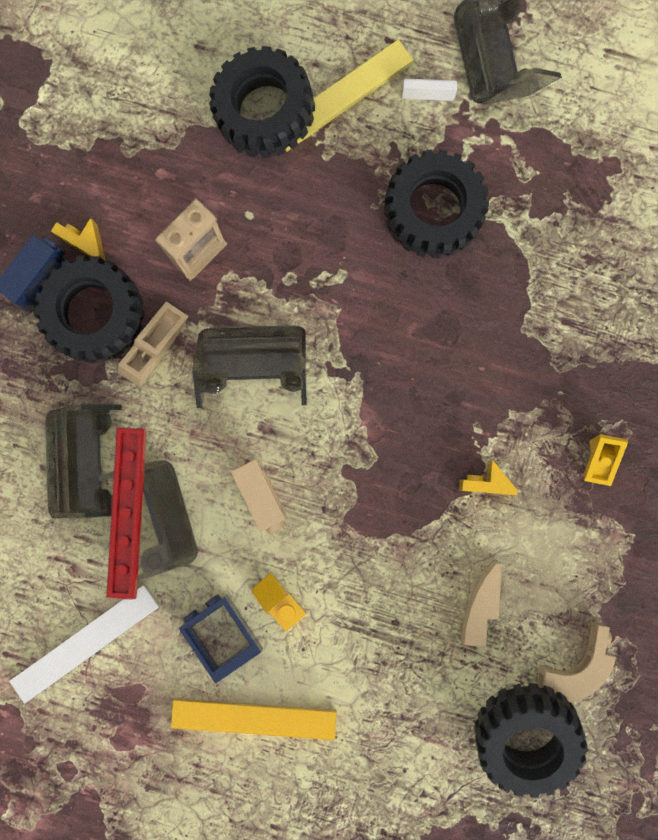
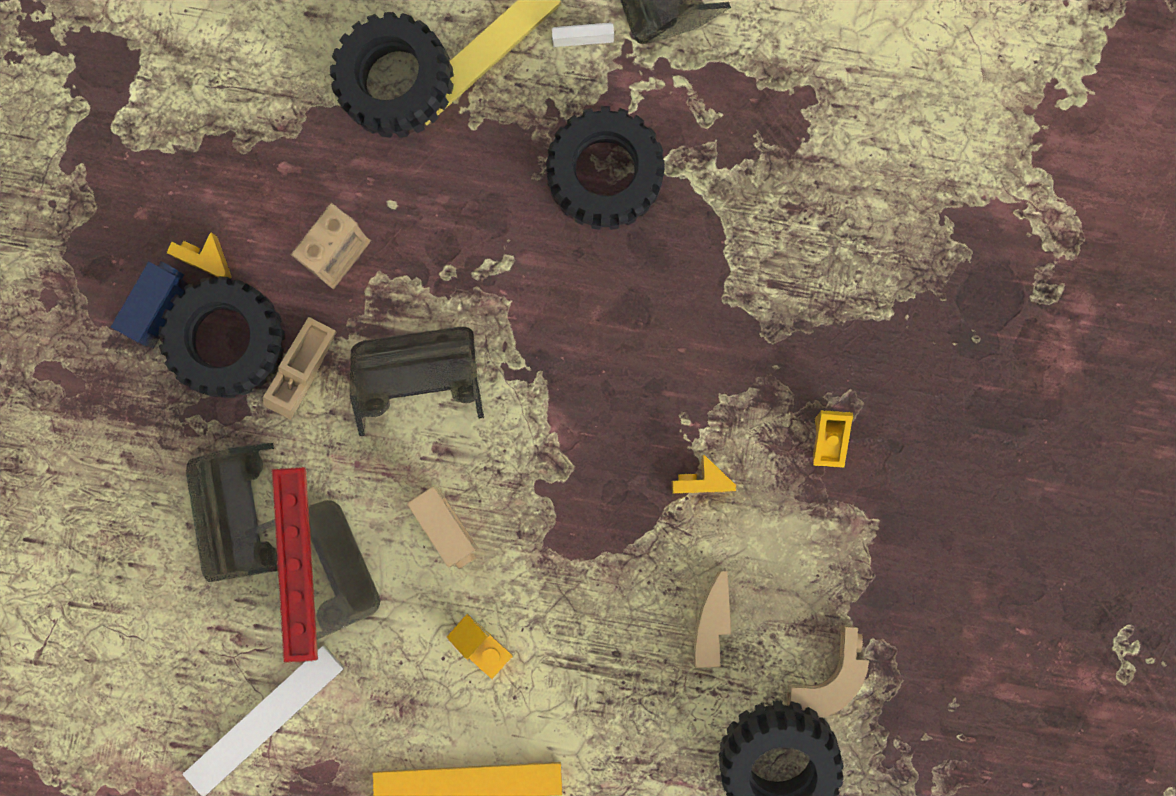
camera: 10 degrees left, 0 degrees up
dark blue window [179,594,263,684] -> none

